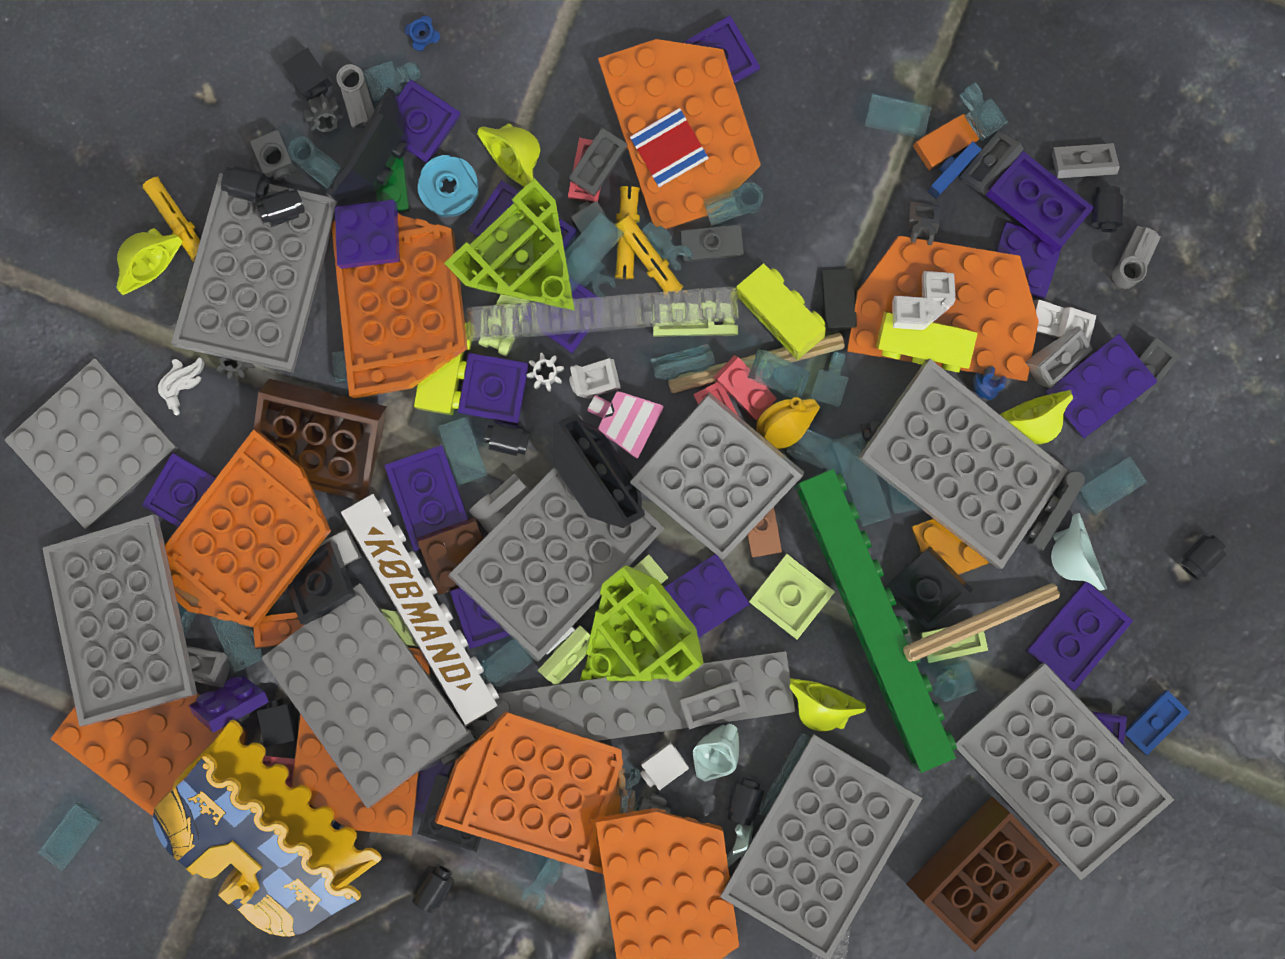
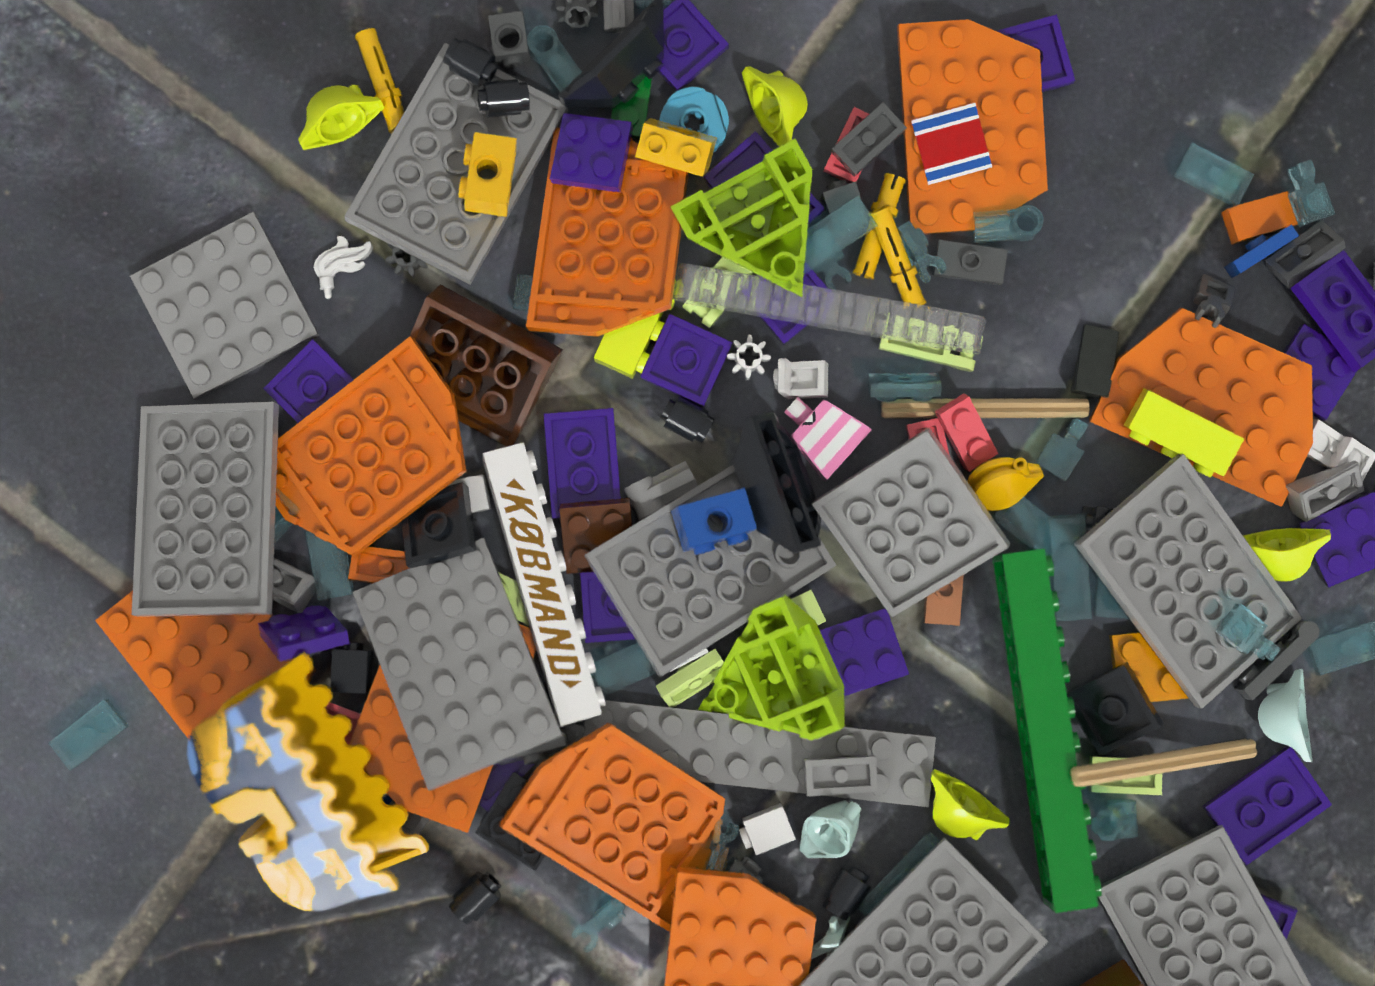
camera: 10 degrees right, 0 degrees up
clear light blue slope [438,417,487,485] -> none
neon yellow brick [736,263,826,361] -> none
clear light blue plate [748,349,810,399] -> none
yellowish green plate [748,554,835,640] -> none
white tile [892,271,956,330] -> none
blue plate [973,366,1006,400] -> none
blue plate [1125,690,1190,756] -> none
none -> yellow brick [458,132,517,217]
none -> yellow brick [635,118,717,177]
none -> blue brick [671,488,757,555]
none -> clear light blue plate [1215,603,1280,661]

